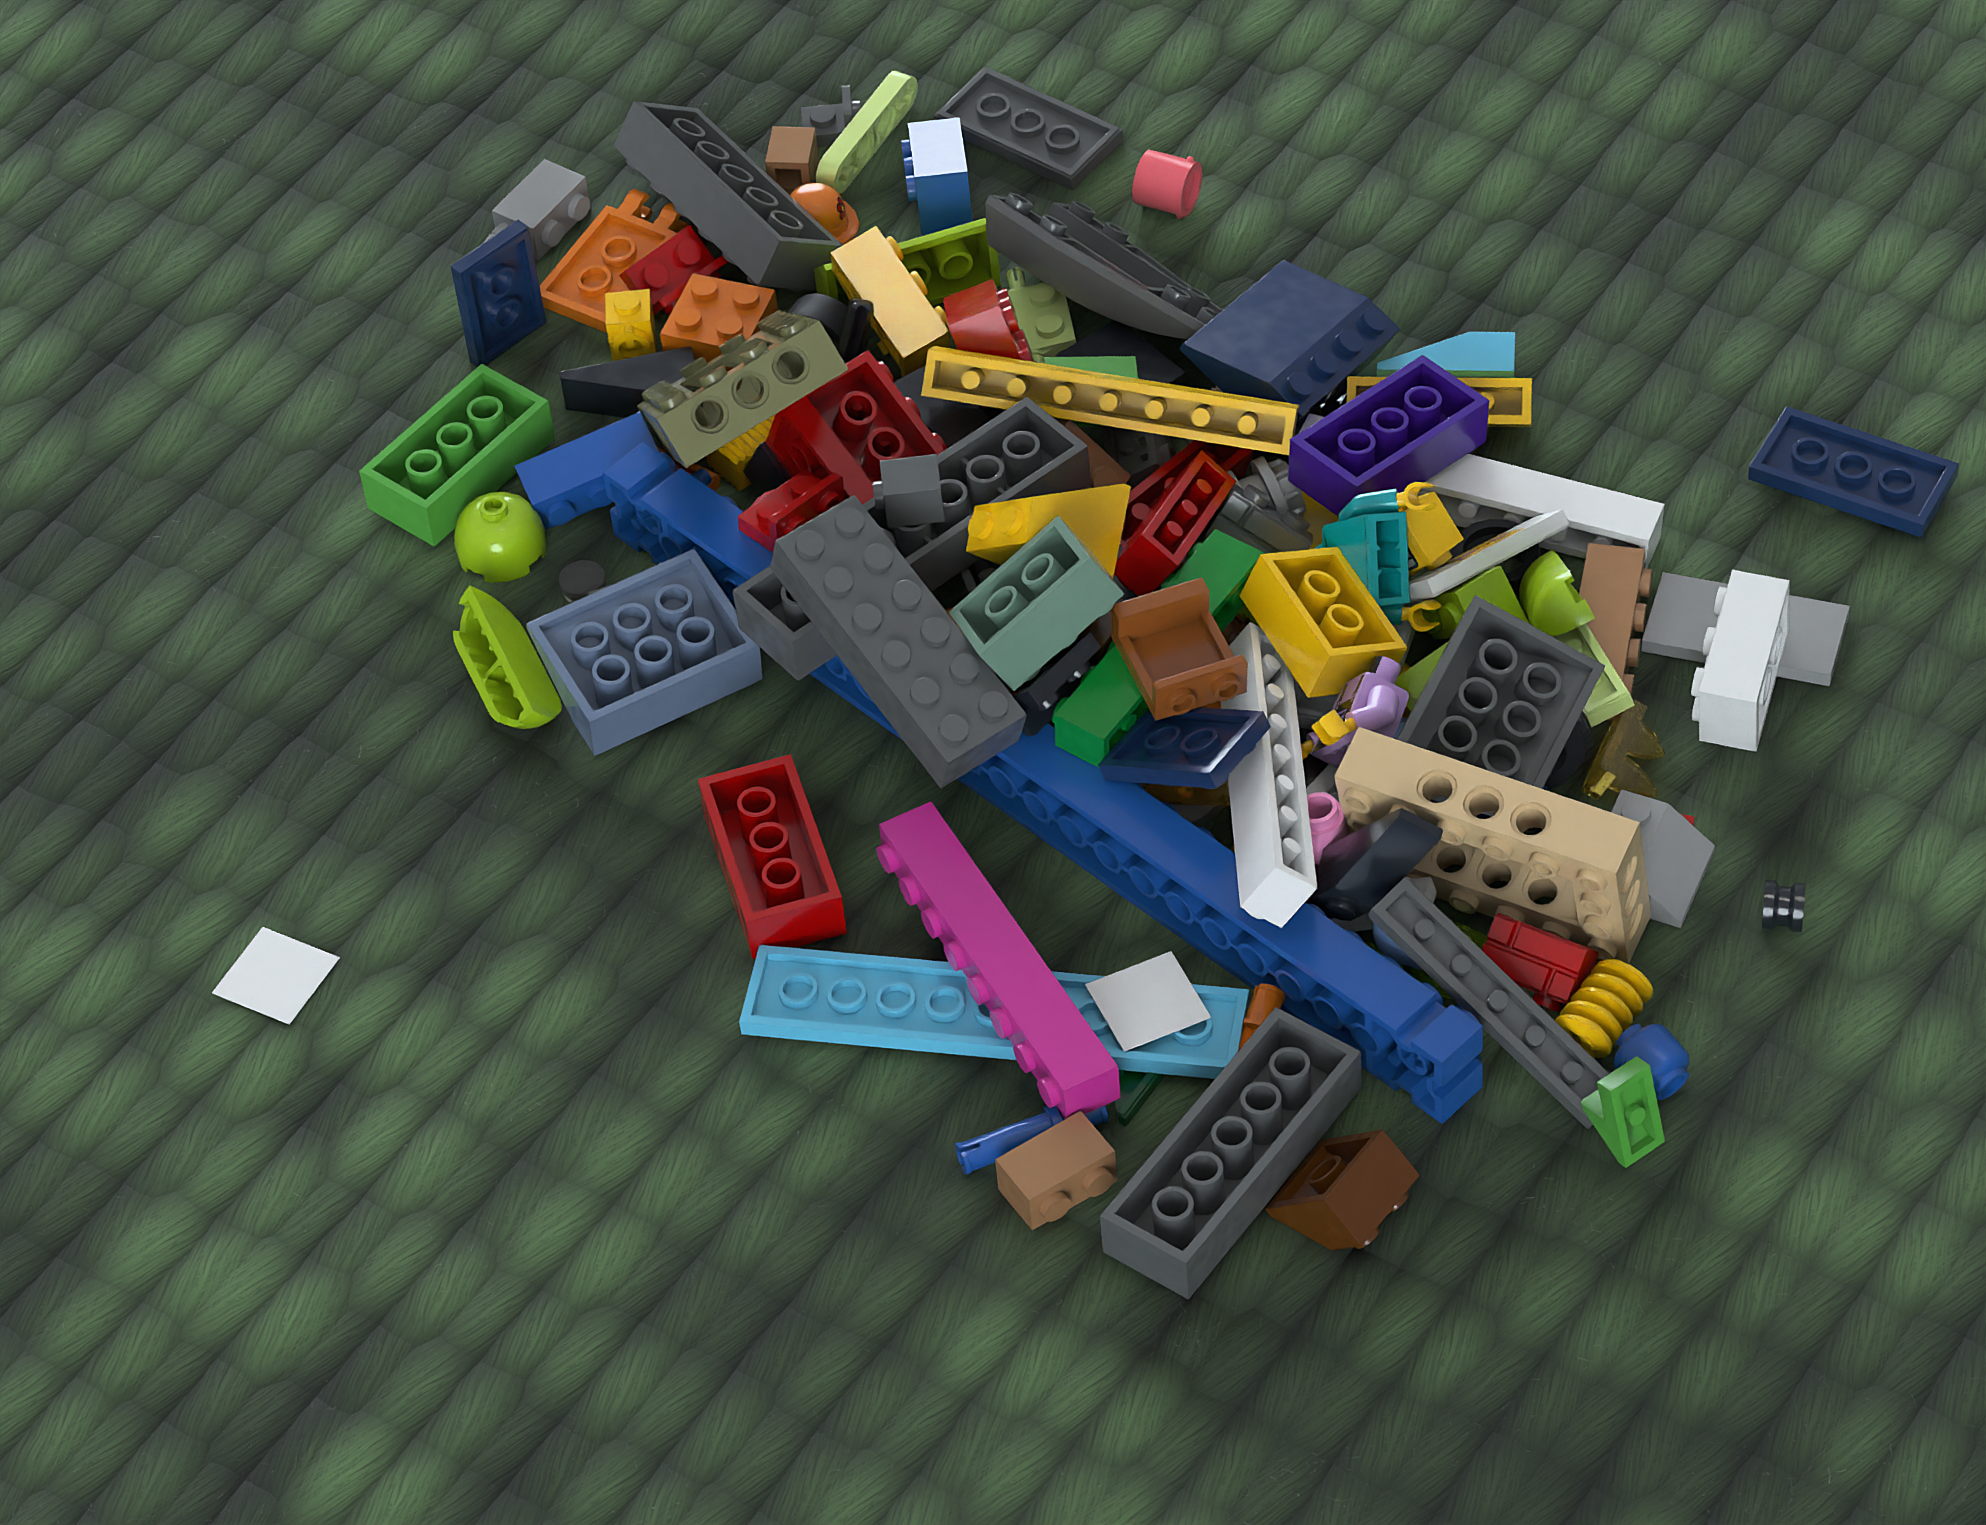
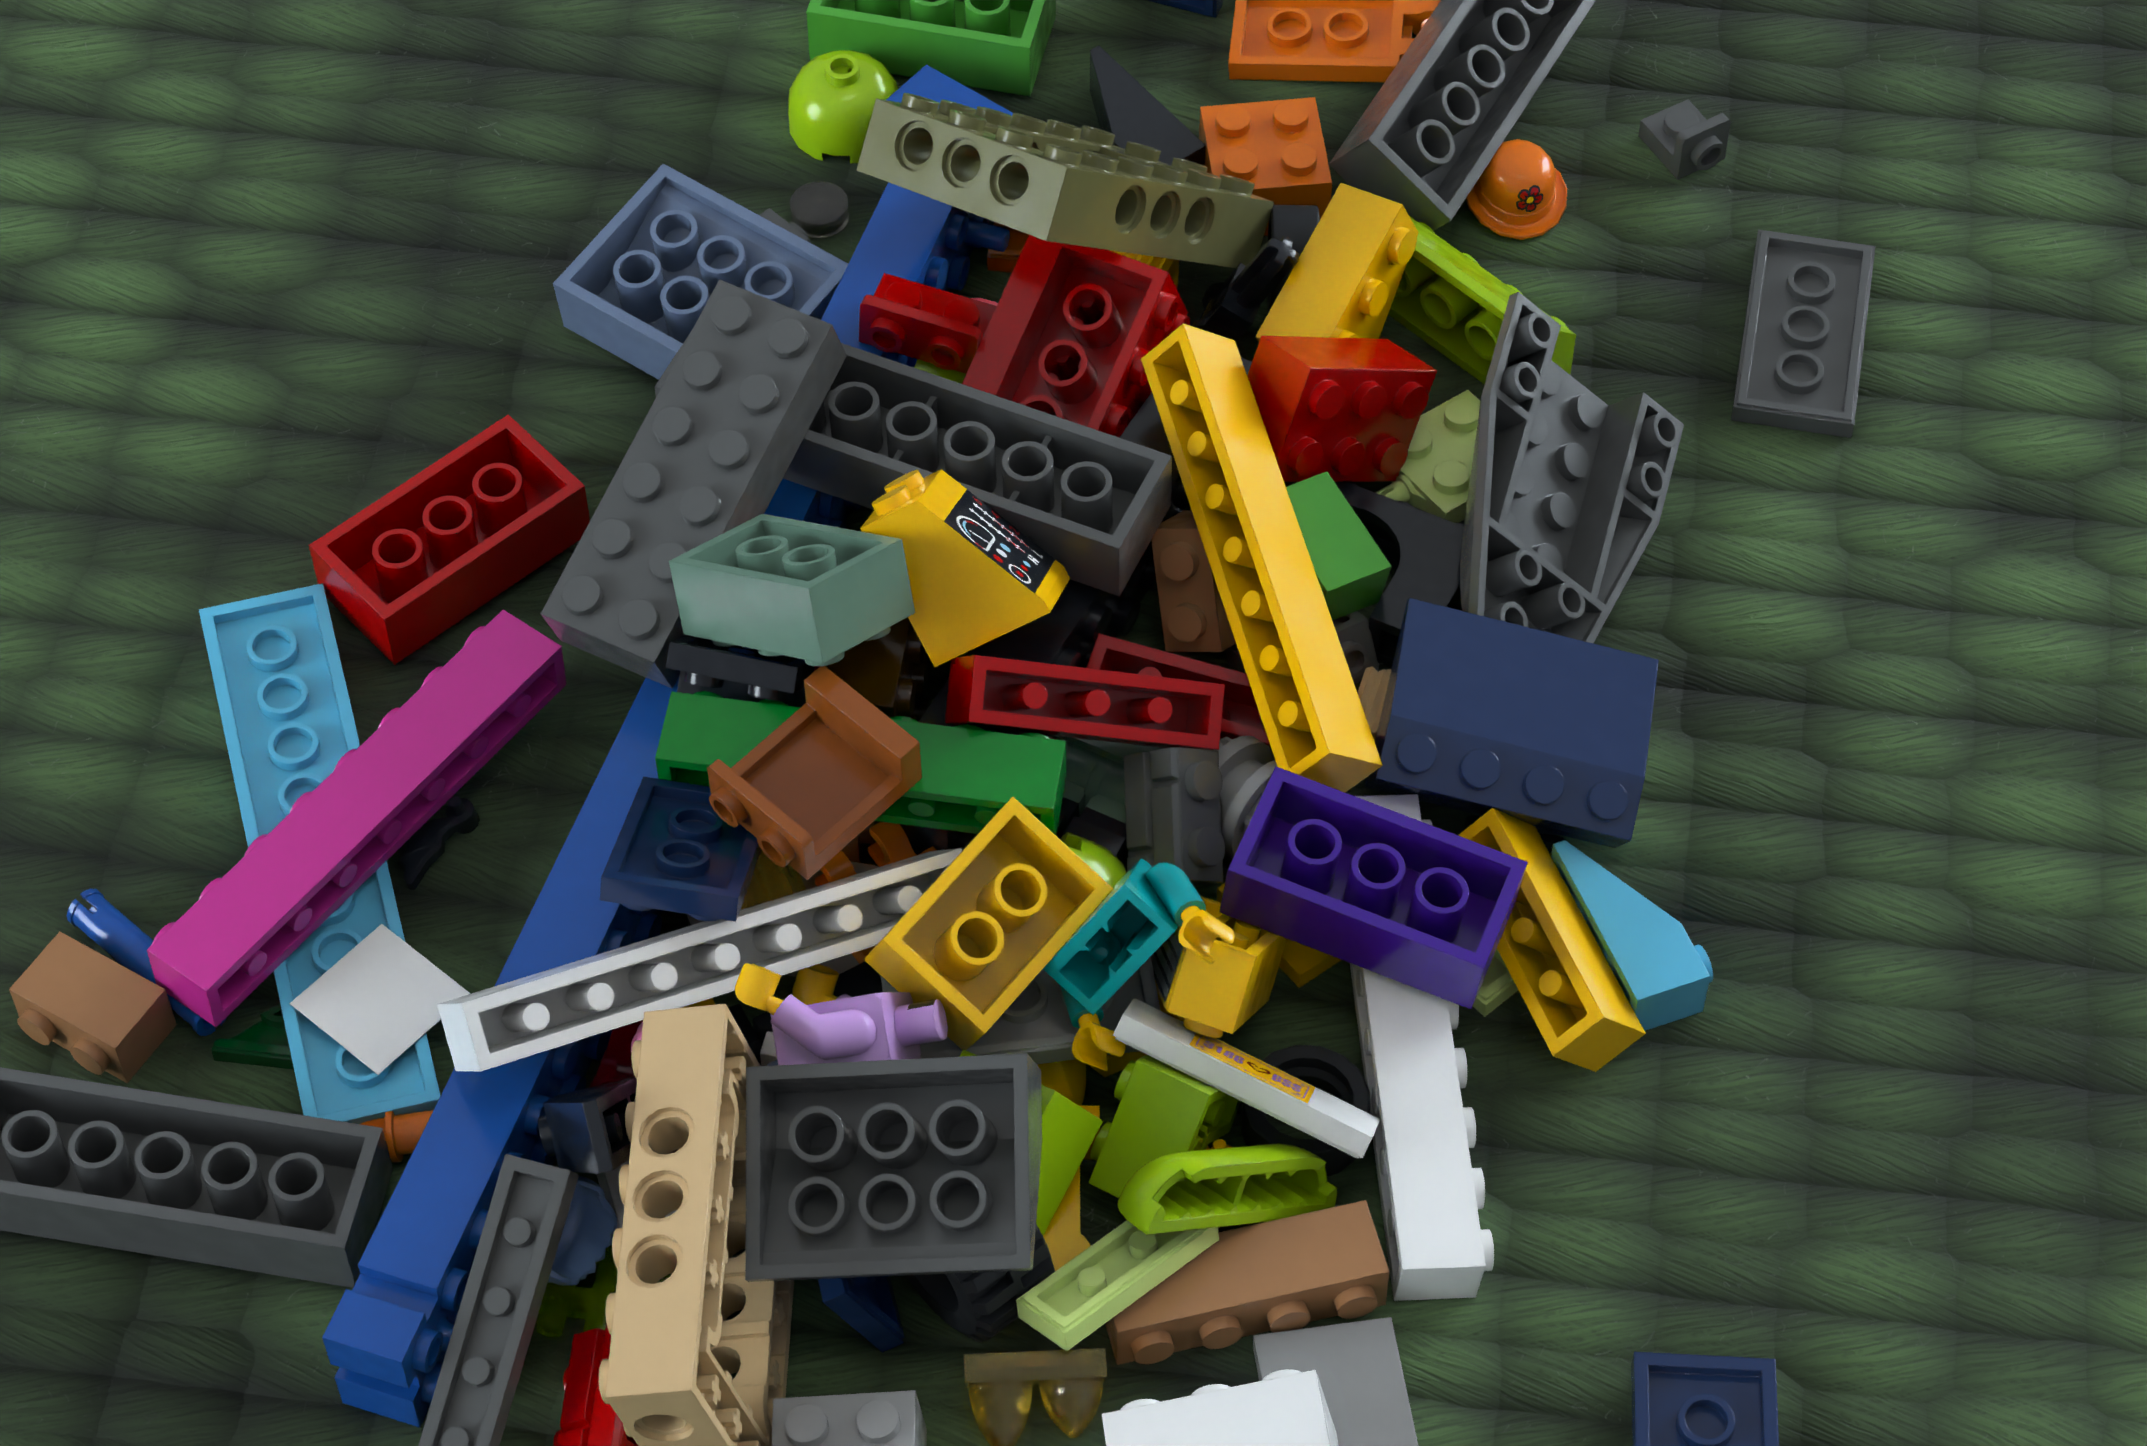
camera: 60 degrees right, 5 degrees up
white sticker [212,927,340,1025] -> none
lime brick [453,585,562,729] -> none
yellow brick [605,289,656,361] -> none
red bracket [619,225,729,316] -> none
medium nougat brick [765,126,819,194] -> none
yellowish green beam [816,71,918,194] -> none
dark grey brick [872,454,945,528] -> none
blue wedge [901,117,973,236] -> none
coral piece [1132,149,1203,219] -> none
reddish brown slope [1265,1129,1420,1250] -> none

